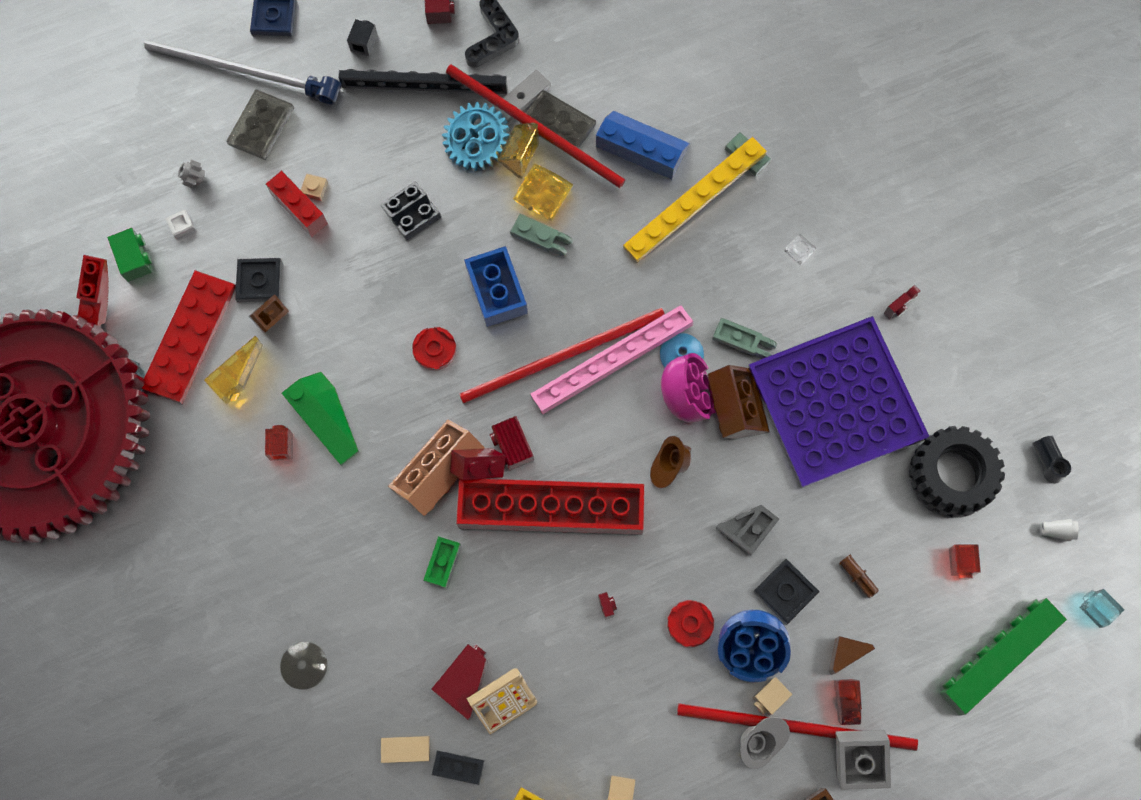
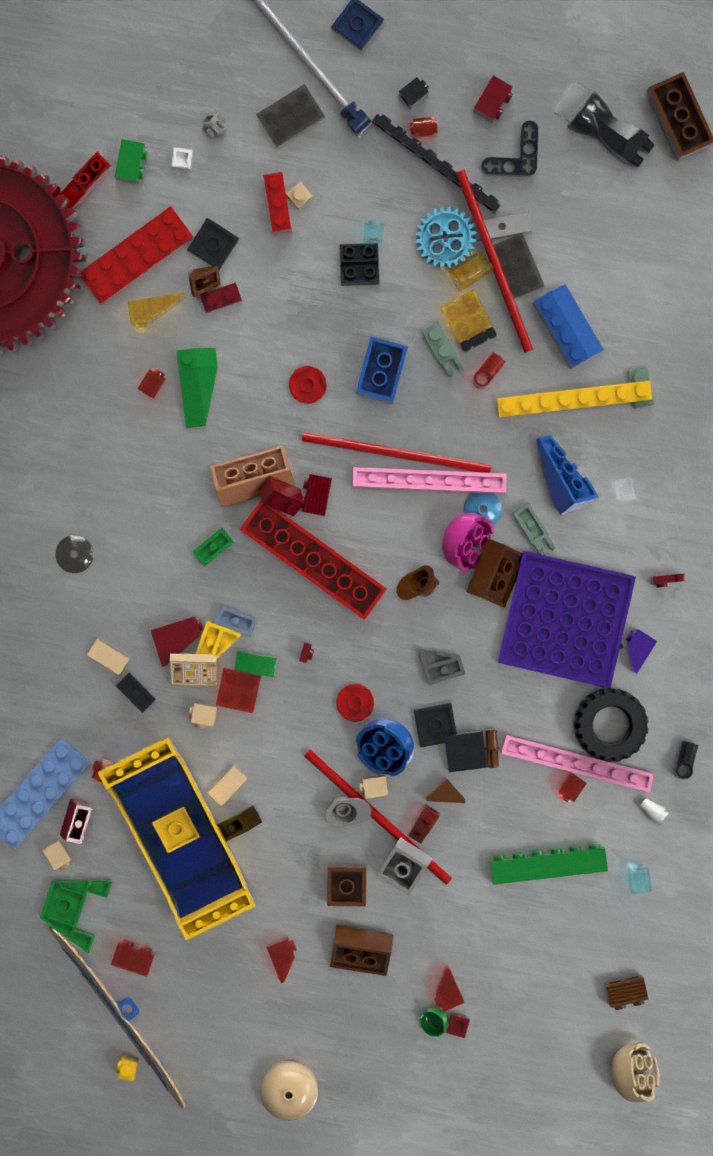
camera: 30 degrees right, 15 degrees up
none -> tan brick [188,703,218,729]
none -> yellow wing [195,621,242,658]
none -> dark red plate [200,282,242,314]
none -> sand blue plate [215,605,257,637]
none -> clear red plate [216,668,261,713]
none -> green slope [234,651,278,677]
none -> clear light blue brick [363,221,384,243]
none -> clear red brick [410,117,438,138]
none -> black tile [444,729,487,773]
none -> black axle [460,327,497,352]
none -> clear red piece [472,352,506,389]
none -> bright pink plate [501,735,655,793]
none -> blue wedge [536,435,599,515]
none -> dark purple slope [625,629,657,674]

